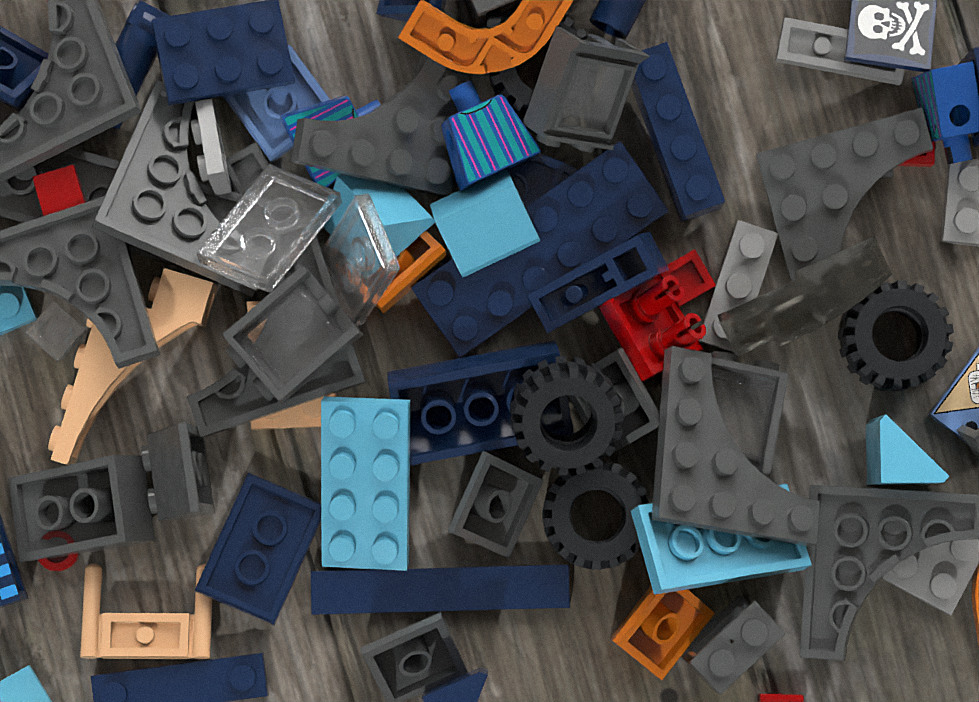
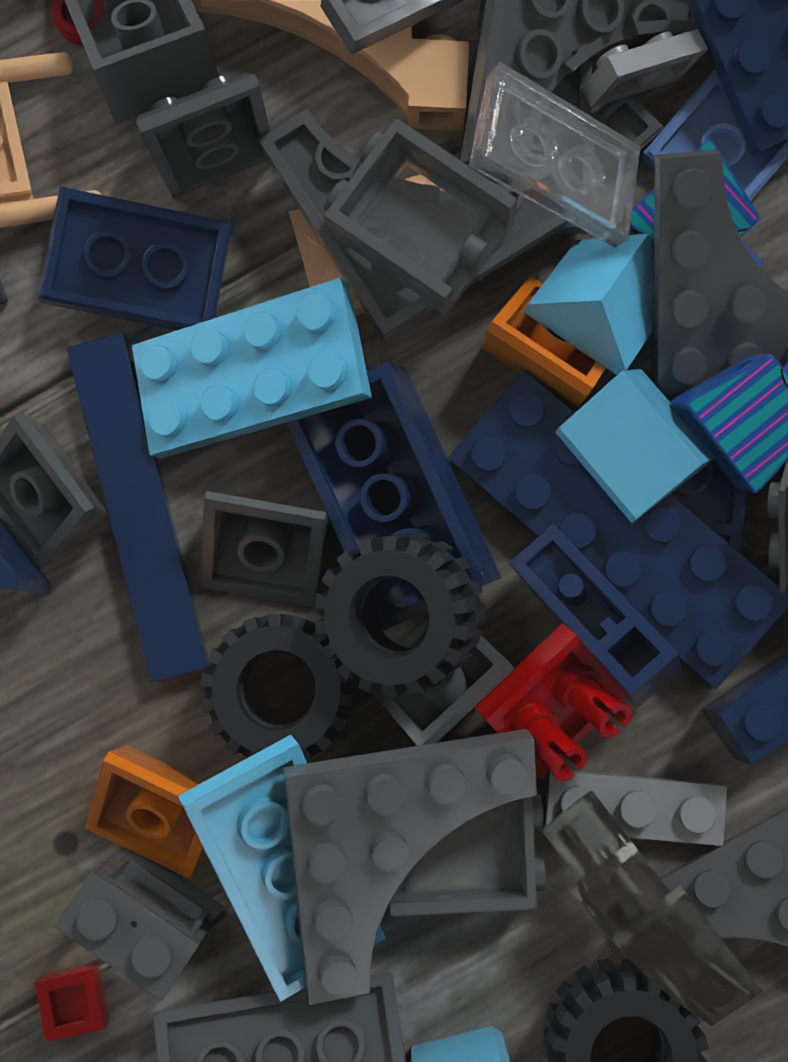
camera: 75 degrees right, 0 degrees up
clear tile [322,193,400,329] -> none
red tile [659,249,716,307] -> none

